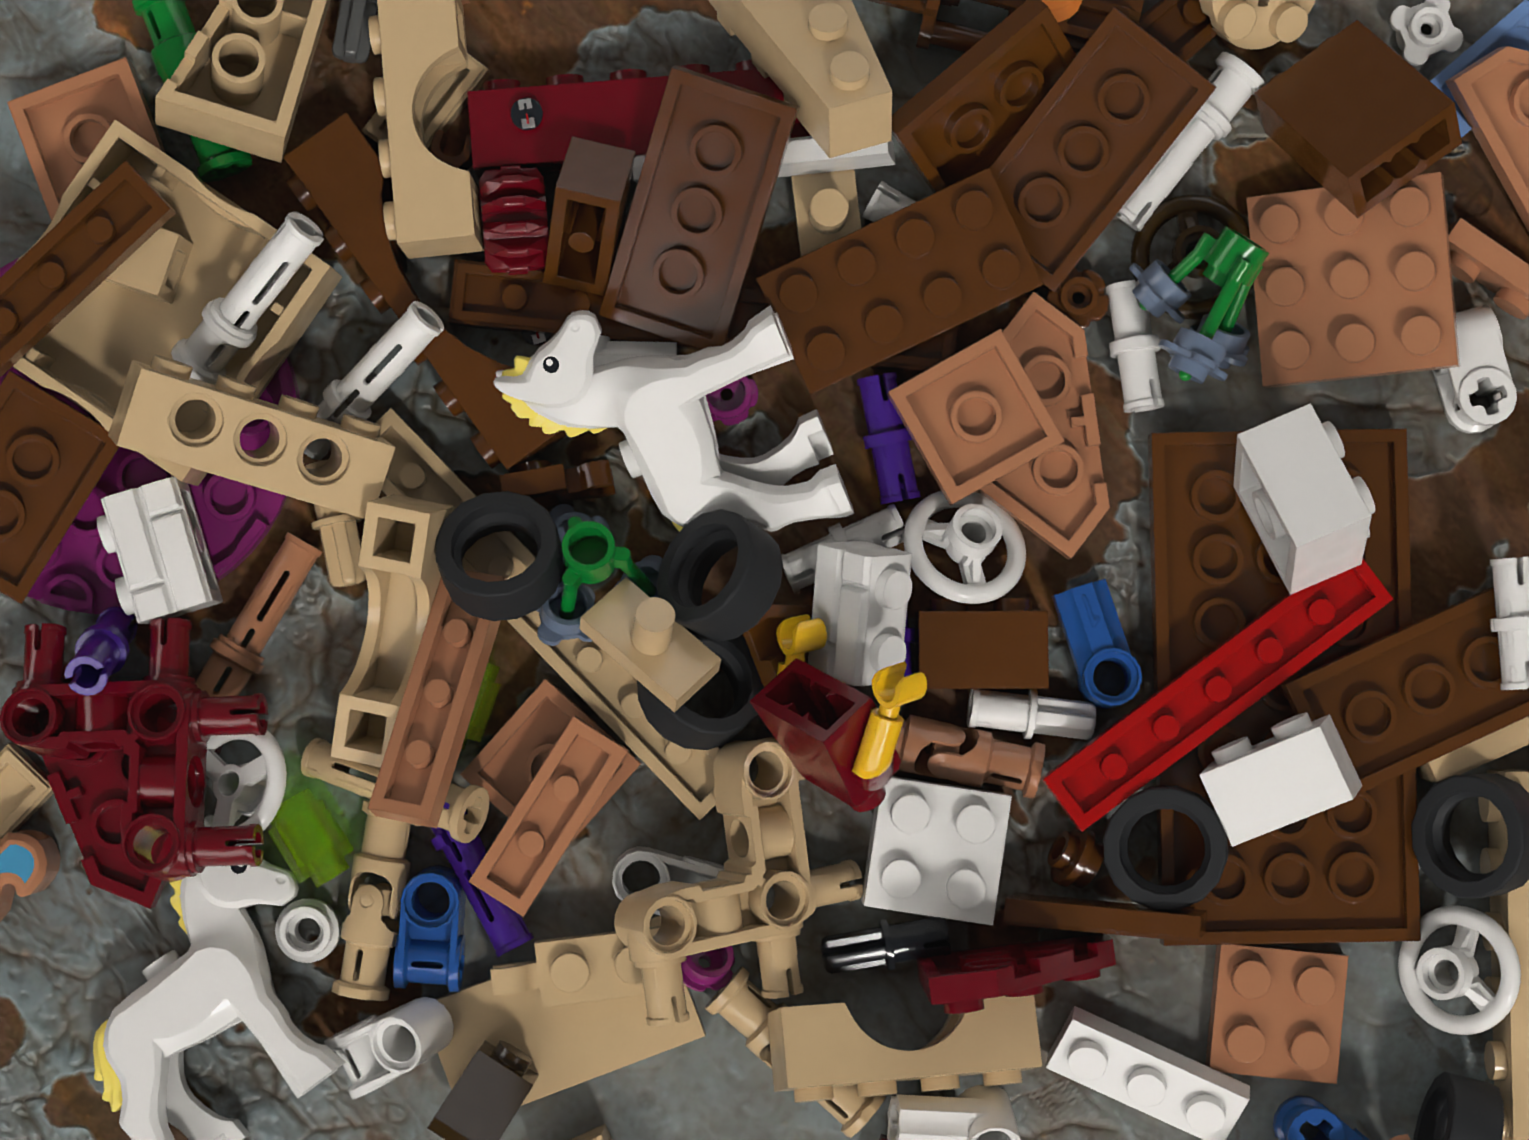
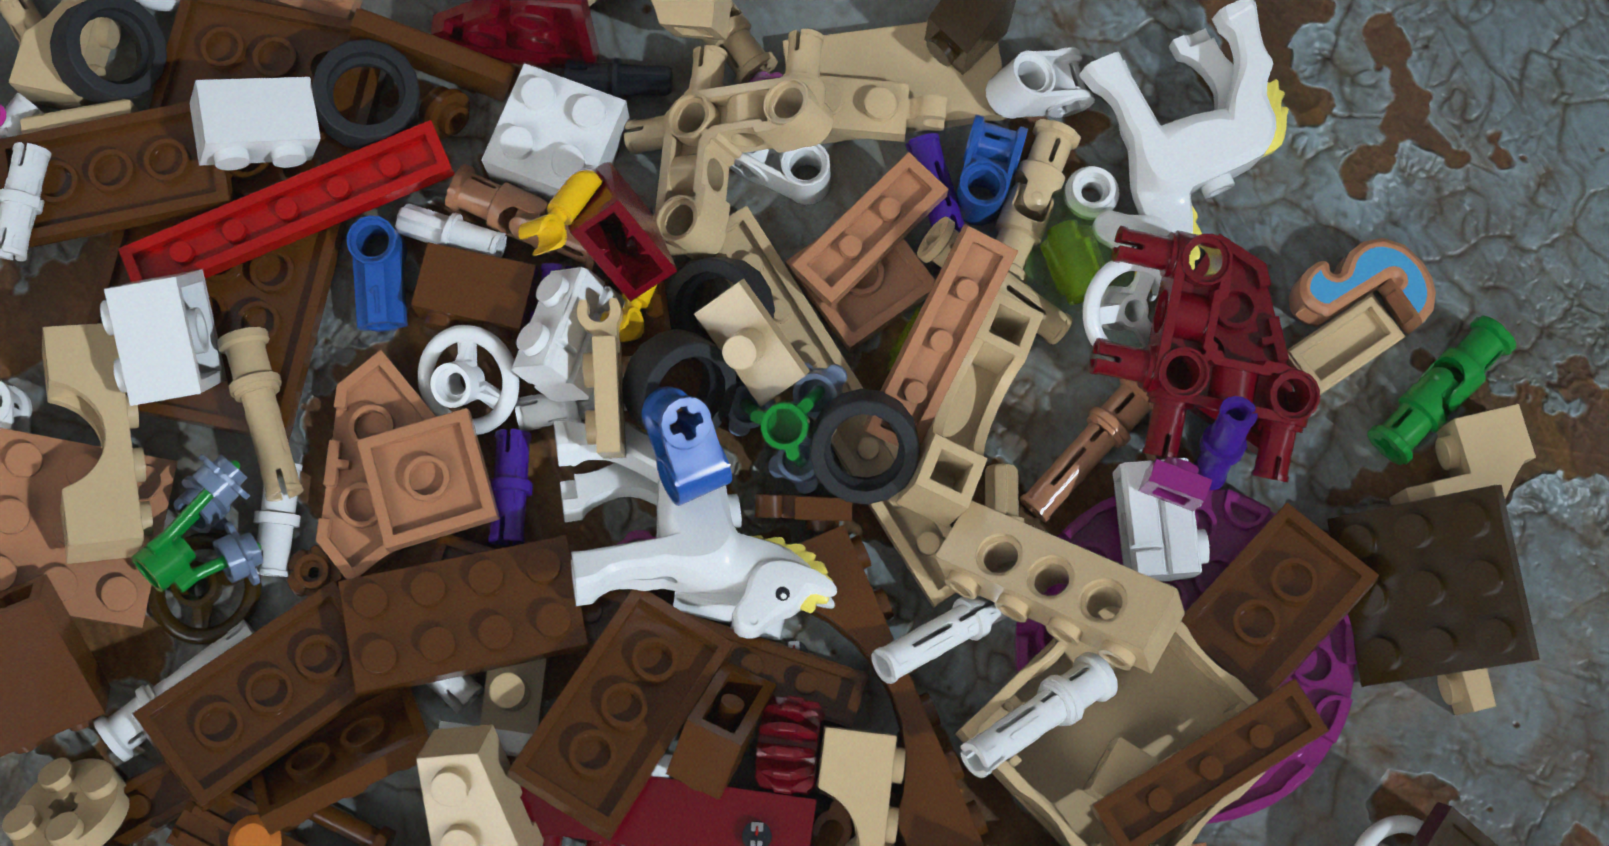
camera: 165 degrees left, 10 degrees down
none -> tan arch [42,323,153,564]
none -> tan pin [217,327,303,502]
none -> tan plate [577,298,626,459]
none -> blue piece [641,386,732,506]
none -> magenta plate [1138,457,1212,512]

